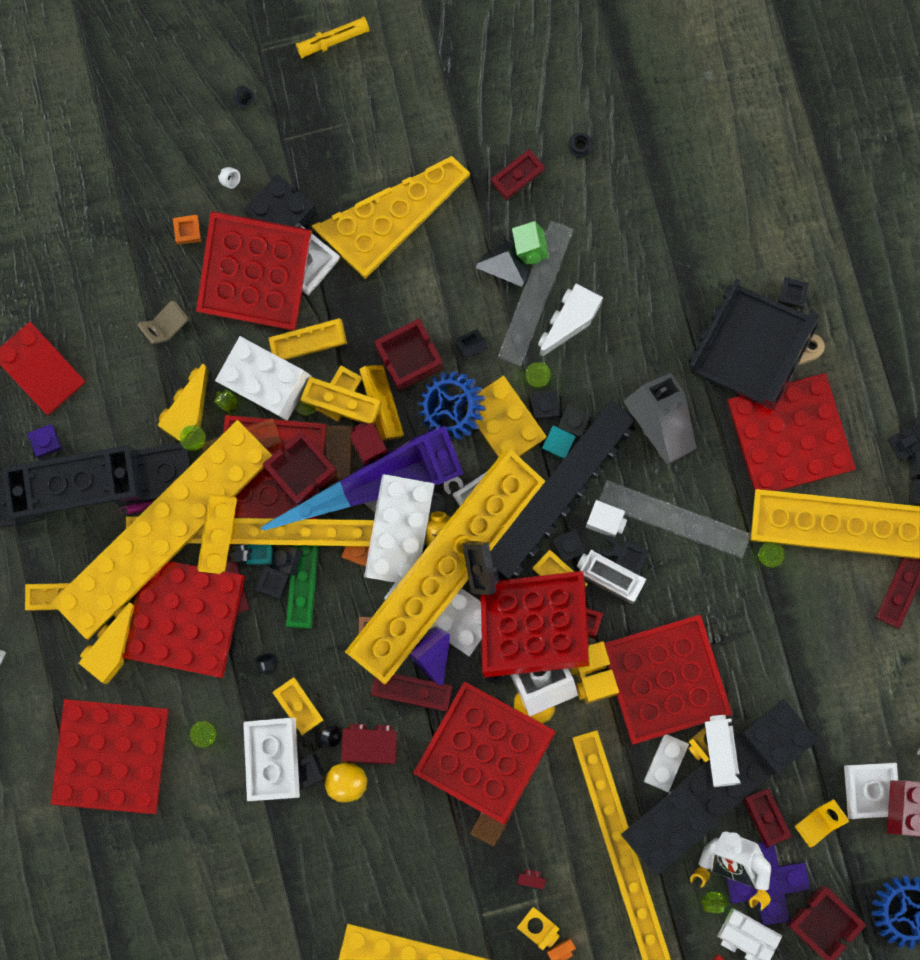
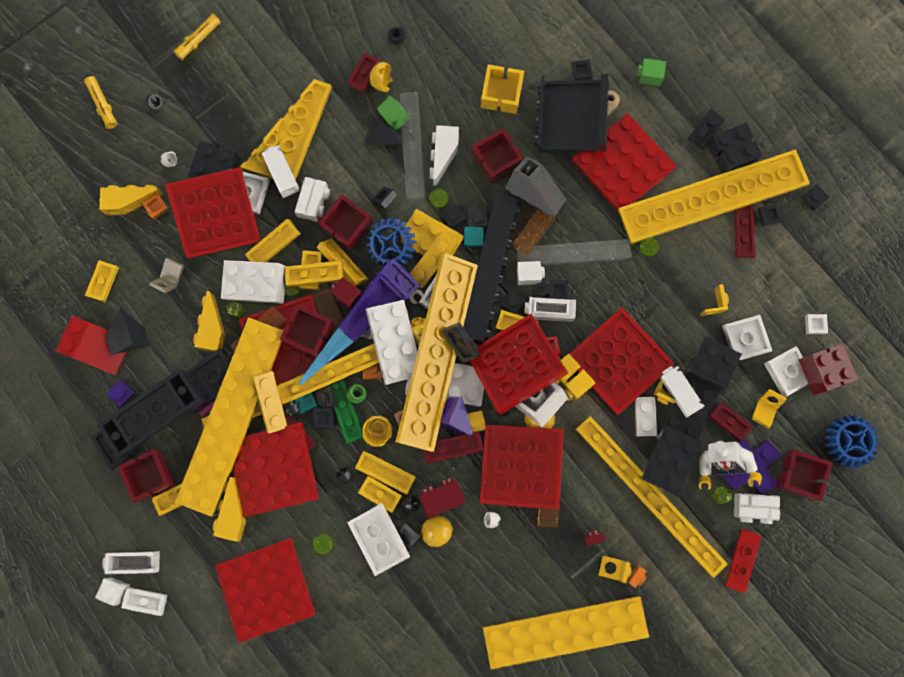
camera: 25 degrees left, 0 degrees up
clear neon green plate [180,426,206,451] -> none
none -> yellow pin [84,76,117,129]
none -> yellow plate [85,260,119,302]
none -> yellow slope [99,185,162,215]
none -> black slope [106,308,150,355]
none -> dark red piece [117,449,176,503]
none -> white window [262,145,300,198]
none -> white brick [295,177,330,222]
none -> bright green plate [347,384,366,403]
none -> yellow plate [355,451,416,494]
none -> yellow hair [362,415,392,447]
none -> yellow hair [370,62,392,93]
none -> yellow plate [410,232,457,289]
none -> yellow plate [467,411,485,433]
none -> dark red piece [471,128,524,184]
none -> yellow piece [481,65,524,114]
none -> white hinge [484,512,500,528]
none -> clear orange plate [513,209,559,256]
none -> bright green brick [636,58,666,86]
none -> yellow bracket [700,284,729,316]
none -> white plate [722,315,772,361]

